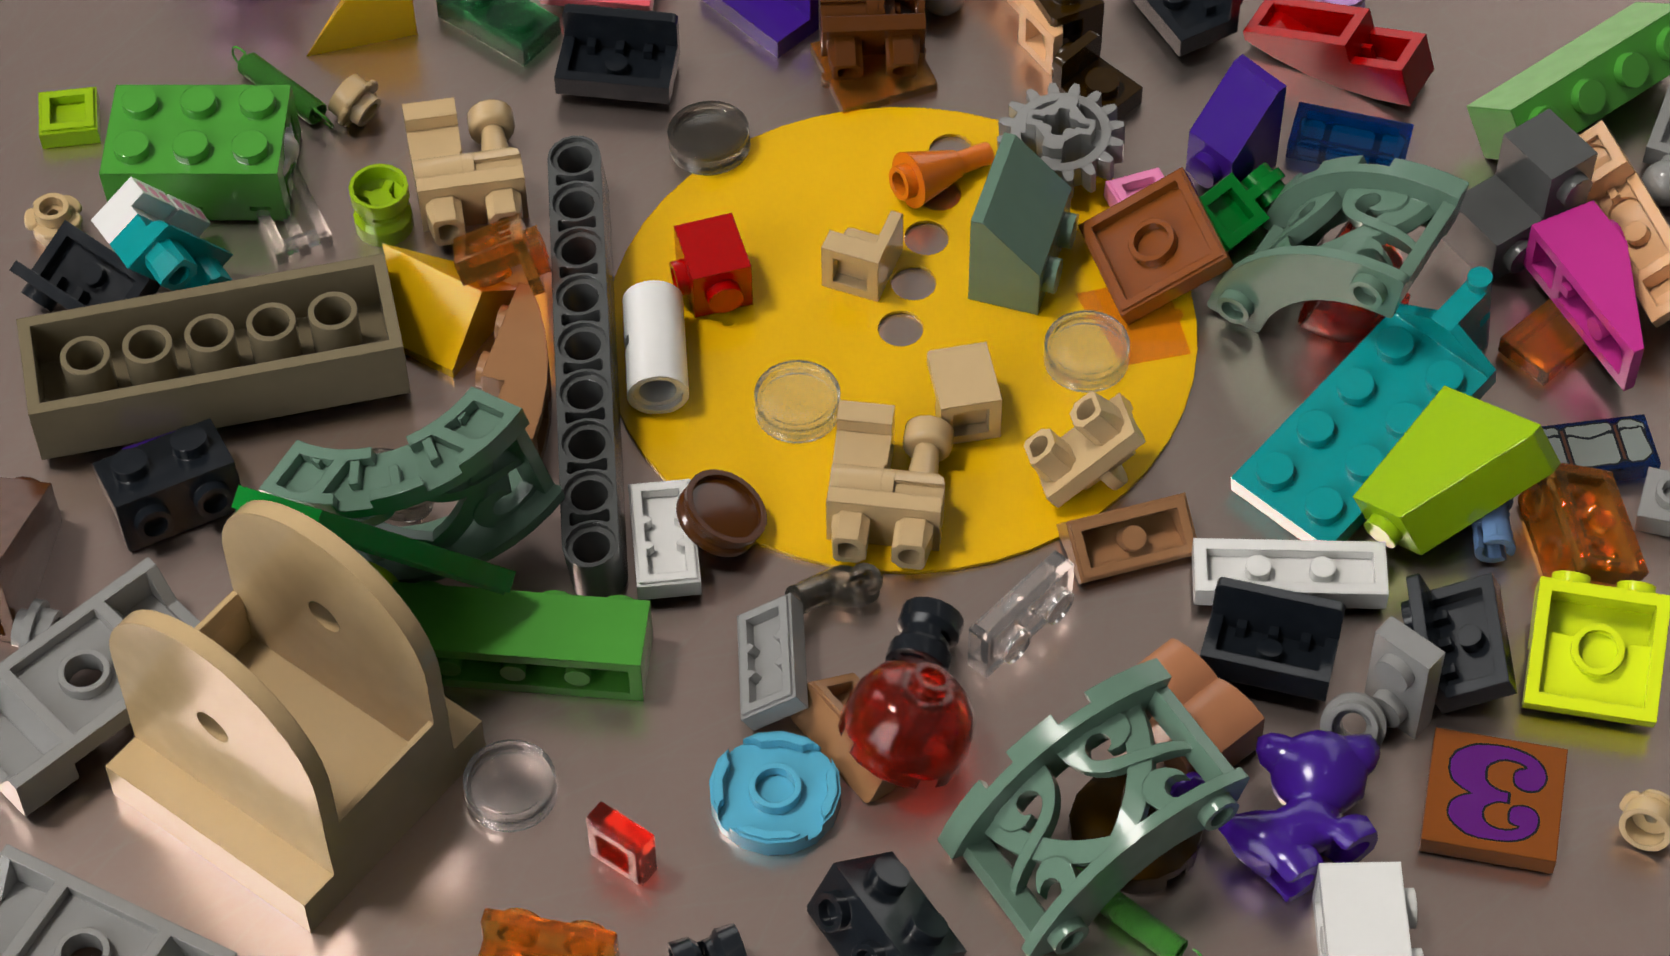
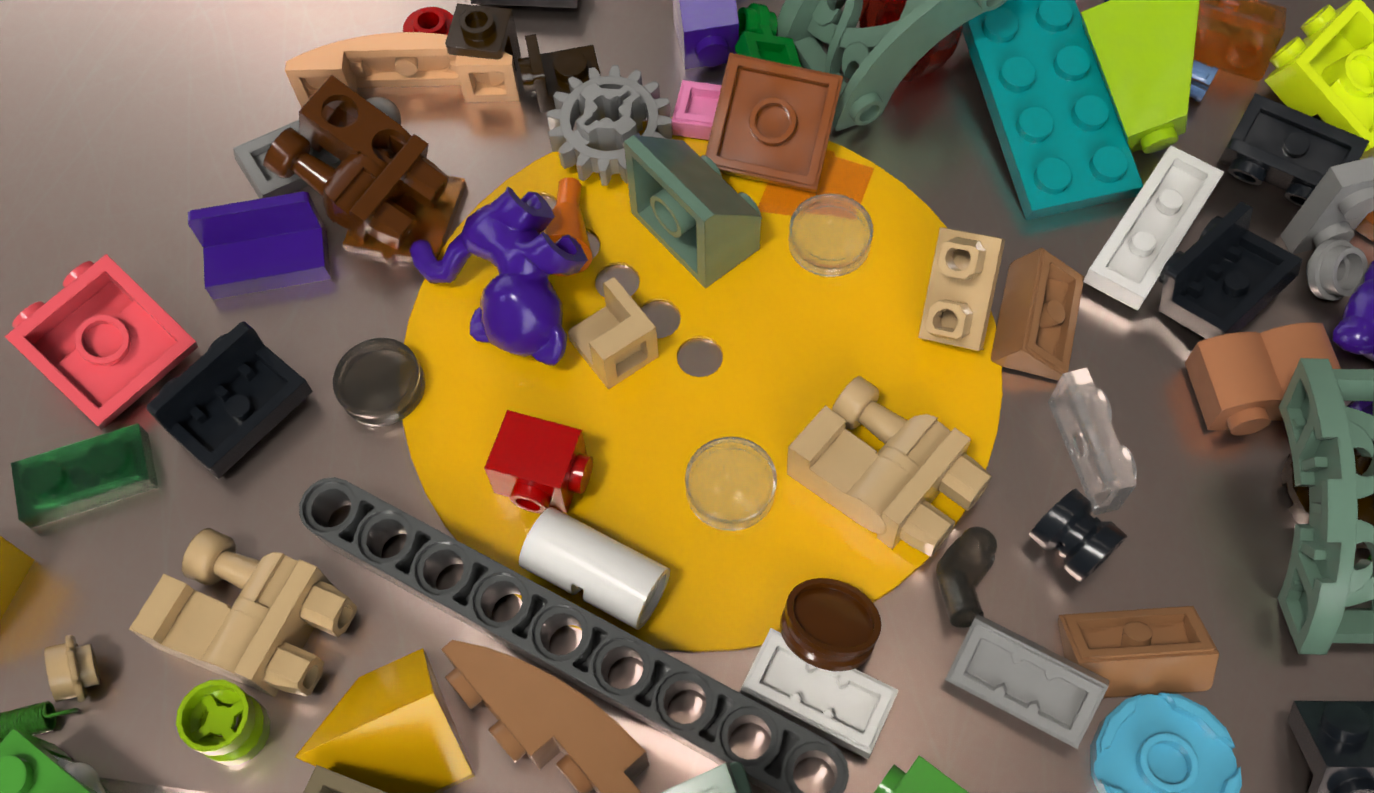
camera: 55 degrees left, 10 degrees up
clear orange bracket [453,213,552,296] -> none
clear red cylinder [838,658,975,789] -> none
tan panel [927,342,1002,444] -> none
none -> dark purple animal [410,186,588,366]

